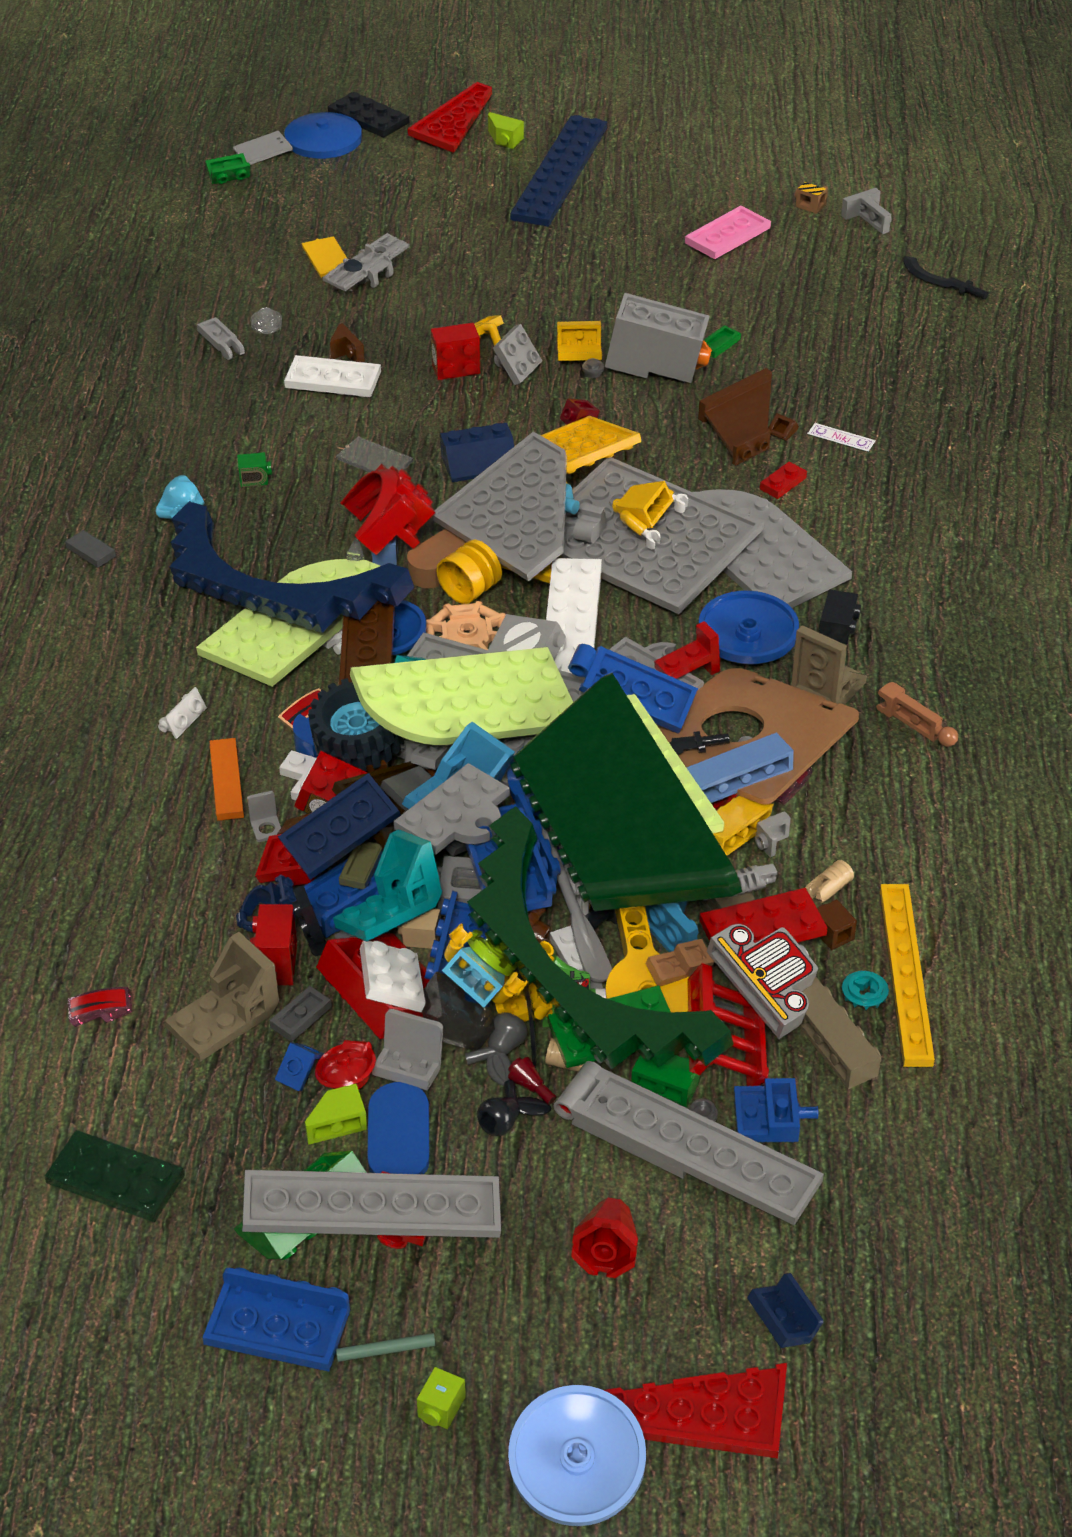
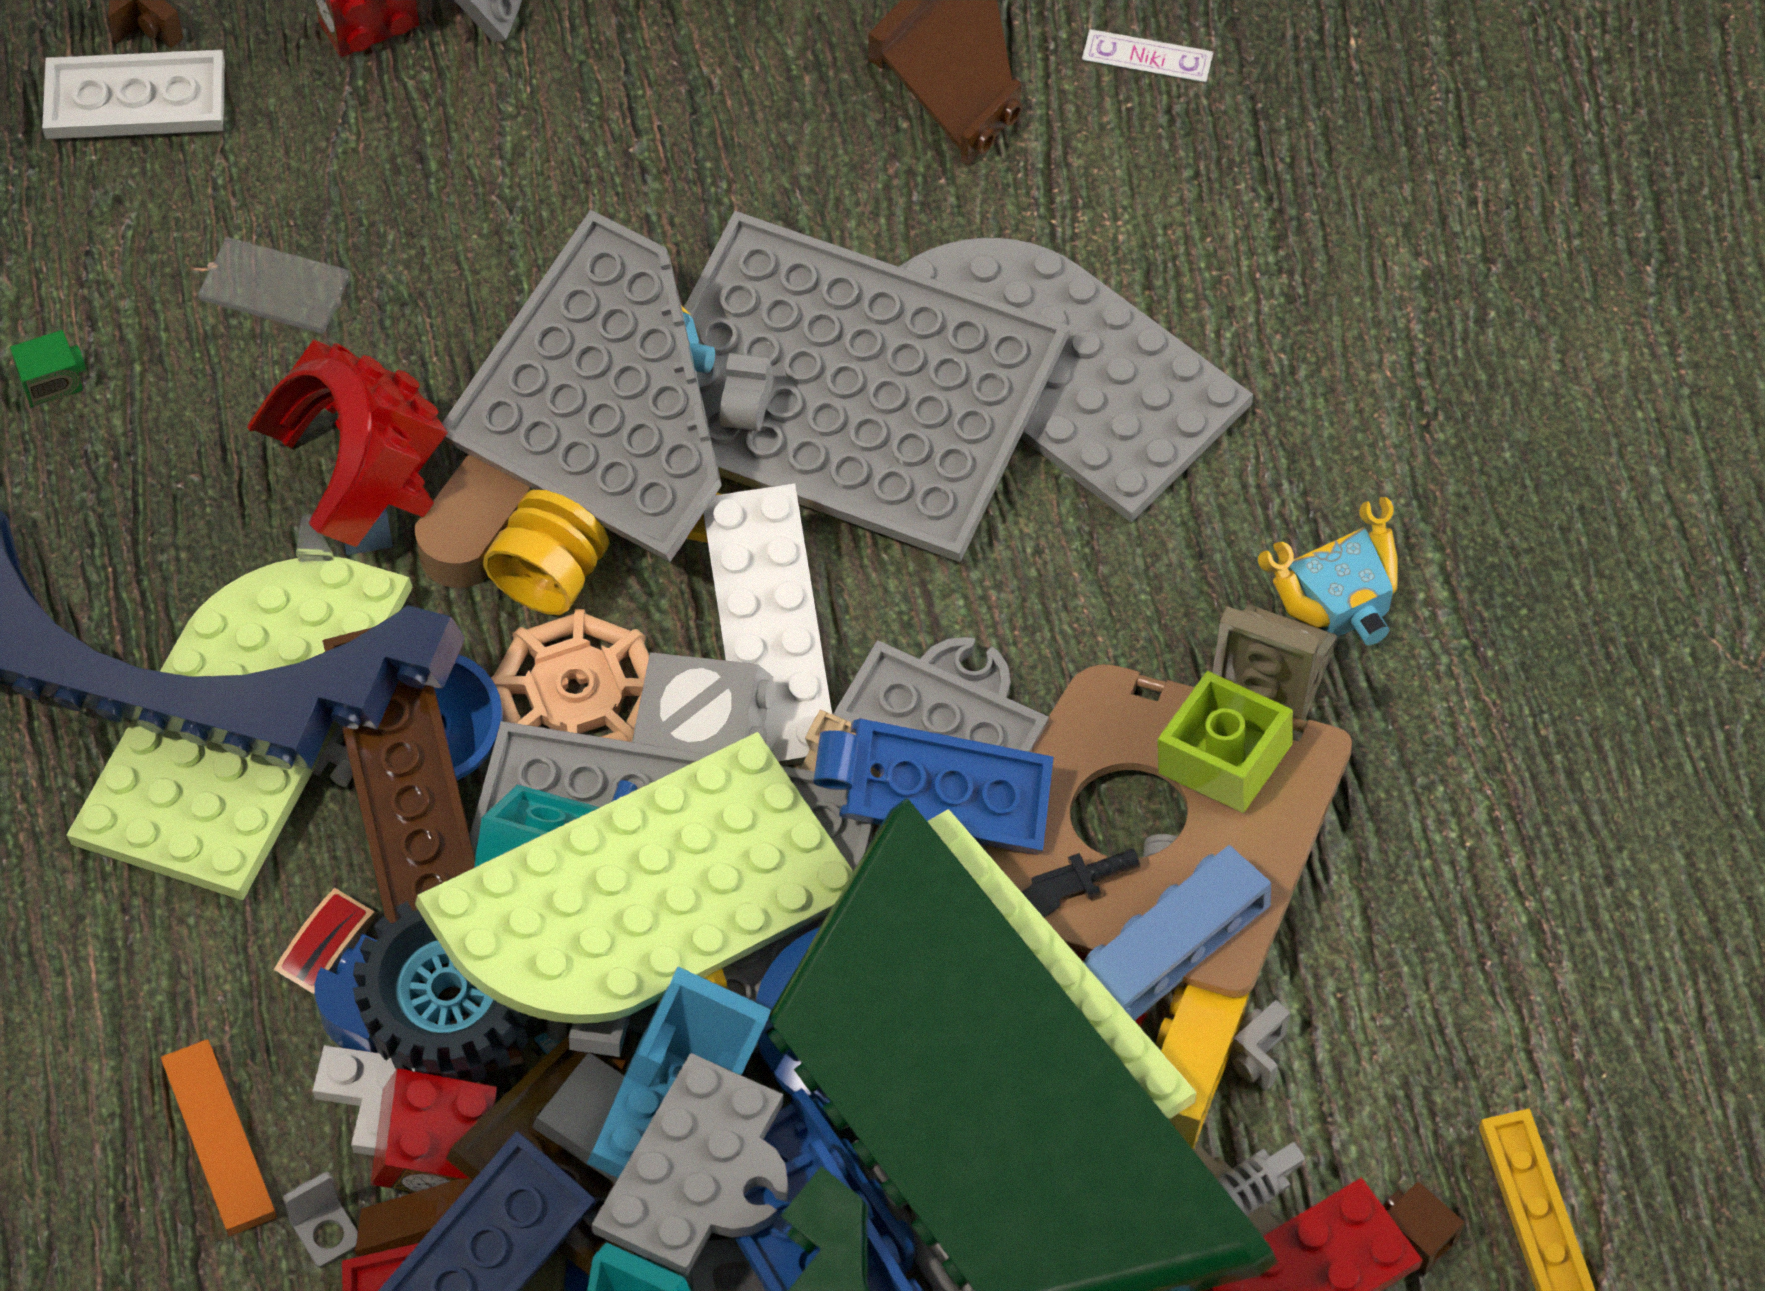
camera: 15 degrees left, 15 degrees up
white hinge [158,687,207,739] -> none
dark blue slope [440,423,514,482] -> none
yellow plate [515,416,641,474] -> none
dark red bracket [560,398,600,424] -> none
yellow torso [612,481,688,549] -> none
red bracket [654,621,720,679] -> none
blue dish [699,591,799,664] -> none
red plate [760,461,807,499] -> none
reddish brown slope [768,413,799,441] -> none
tan hinge [805,860,854,903] -> none
black brick [819,589,861,644] -> none
nougat plate [876,682,958,747] -> none
none -> lime brick [1157,671,1293,813]
none -> torso [1258,497,1398,645]

